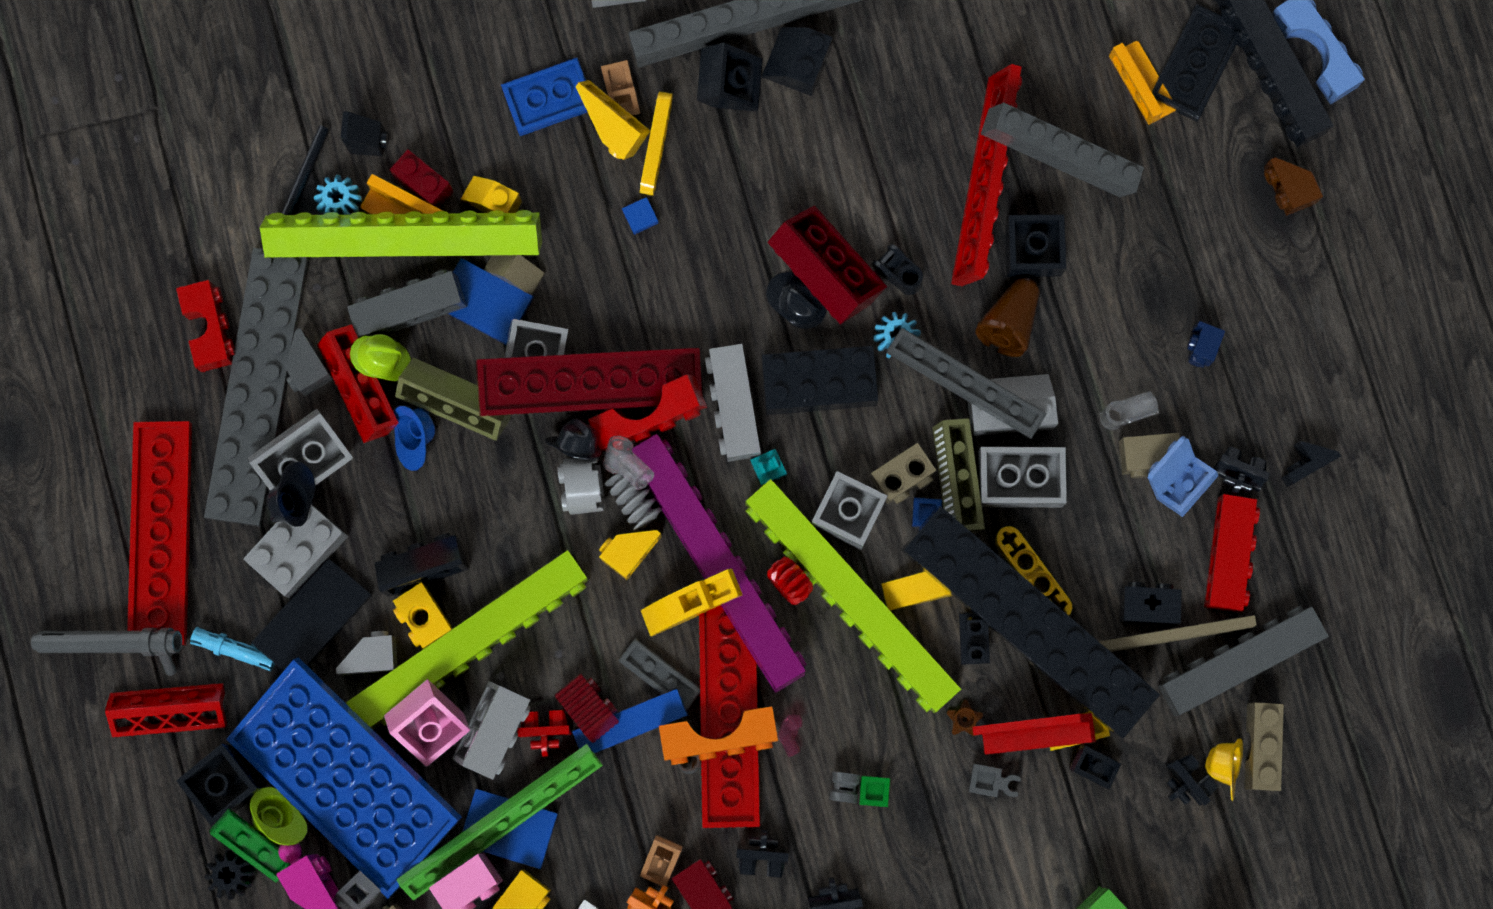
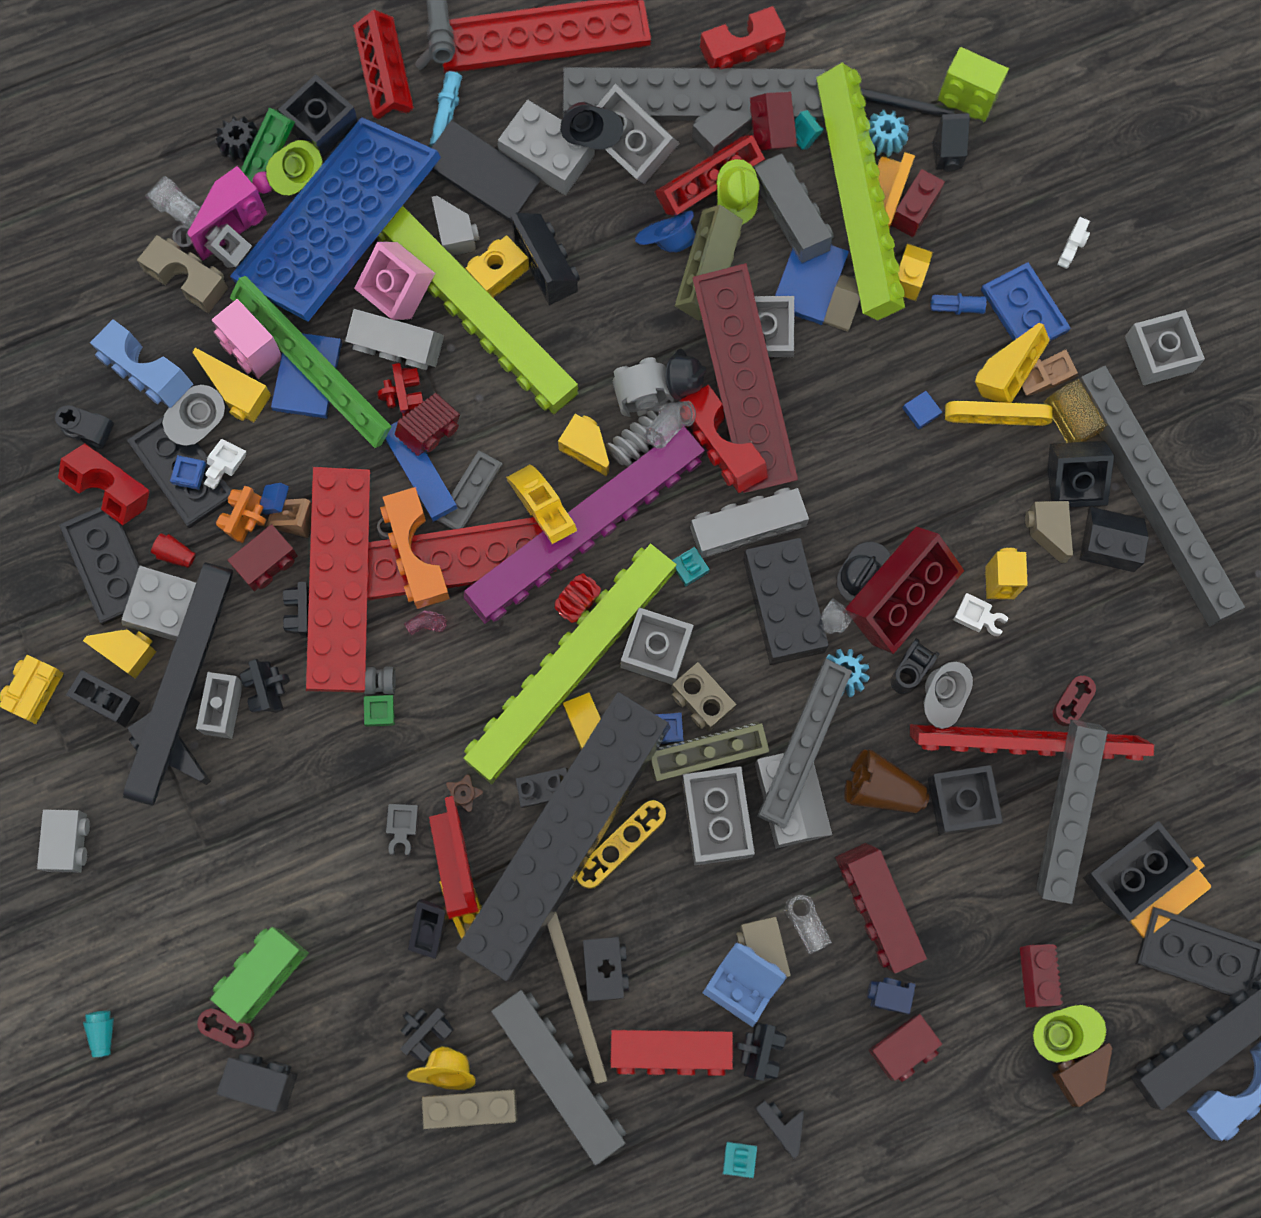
camera: 80 degrees right, 5 degrees down
none -> blue tile [259,483,289,515]
none -> red plate [306,467,370,692]
none -> teal tile [723,1142,757,1178]
none -> dark red brick [750,92,797,152]
none -> teal tile [794,110,824,150]
none -> clear piece [821,598,852,635]
none -> dark red wedge [835,843,927,974]
none -> dark red brick [868,1014,942,1082]
none -> light grey piece [924,662,973,729]
none -> blue axle [930,293,986,315]
none -> lime brick [938,47,1009,122]
none -> white plate [953,593,1008,636]
none -> yellow brick [985,548,1027,599]
none -> dark red brick [1020,944,1063,1007]
none -> dark tan slope [1025,501,1073,563]
none -> lime piece [1033,1005,1106,1062]
none -> clear yellow brick [1044,379,1106,443]
none -> dark red beam [1053,676,1096,726]
none -> white plate [1058,217,1090,268]
none -> black slope [1083,821,1198,922]

